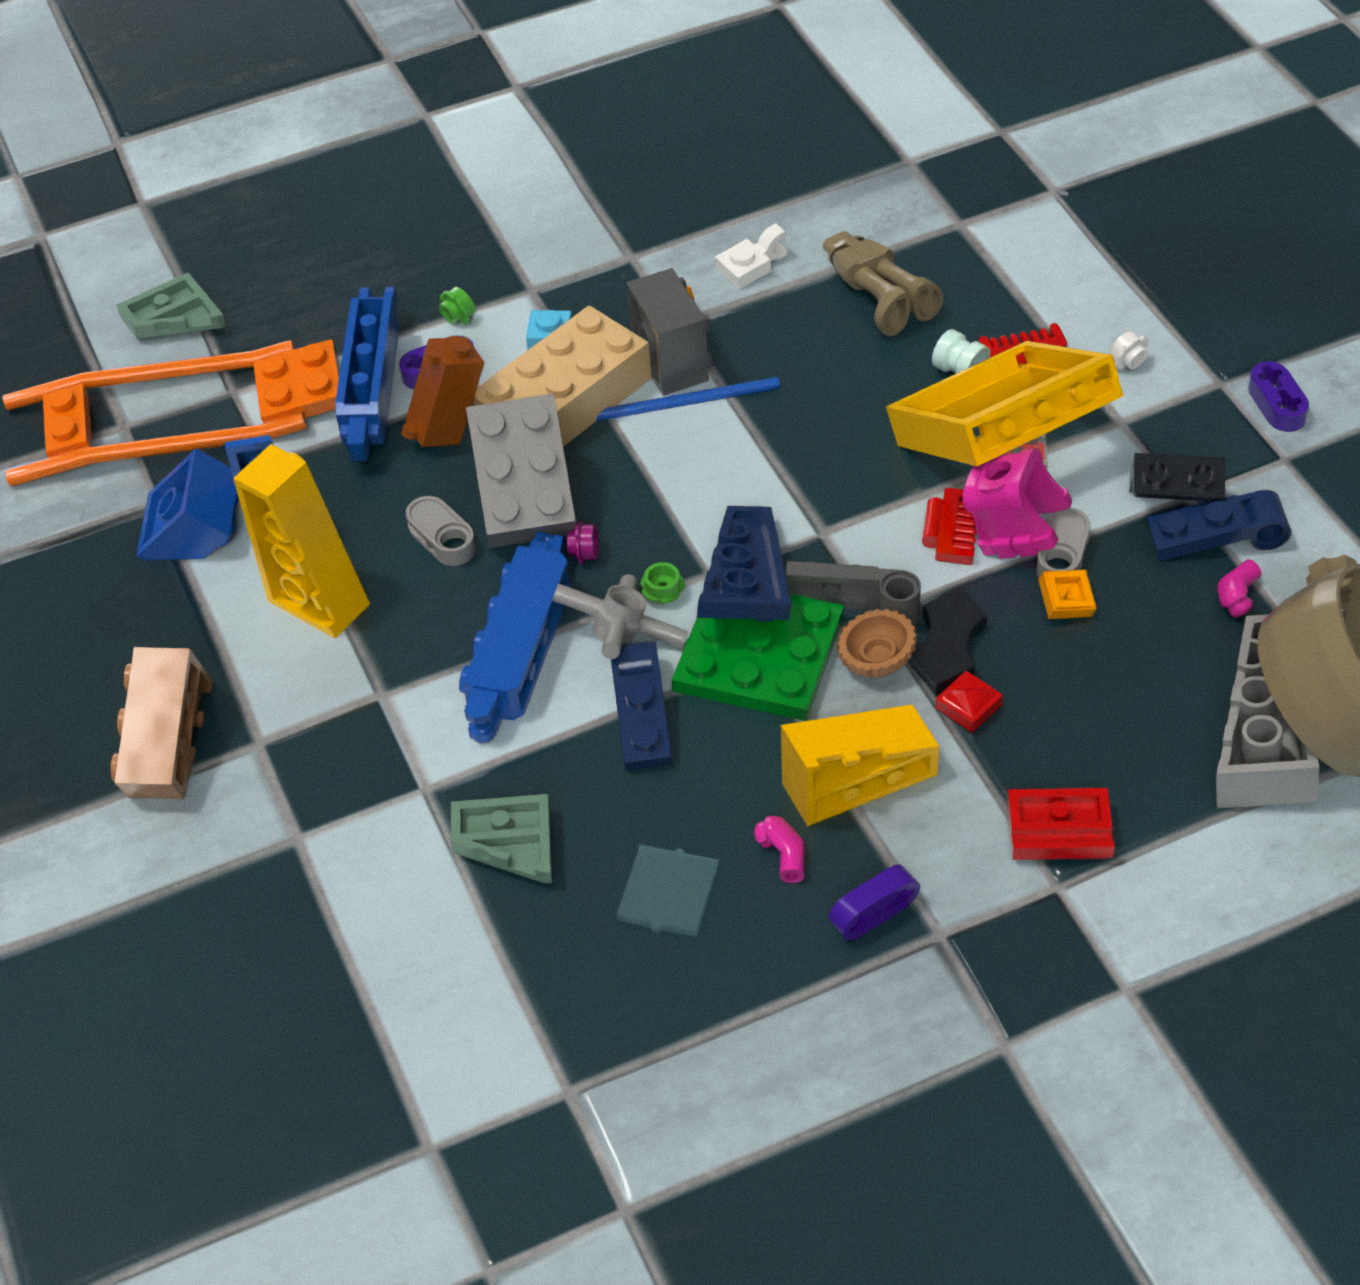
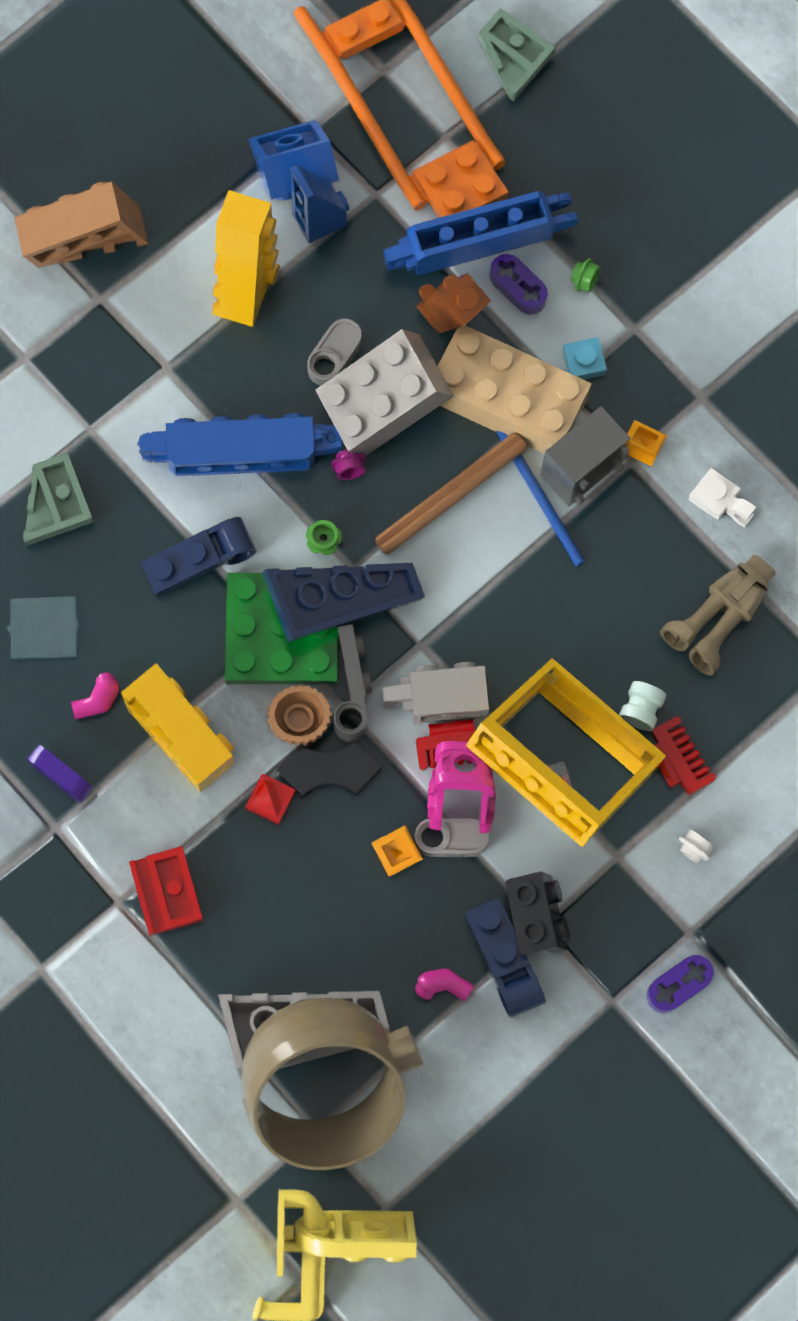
camera: 65 degrees right, 25 degrees up
light grey bar [552,574,688,659] -> none
none -> medium nougat axle [375,433,526,555]
none -> light grey hinge [382,662,489,724]

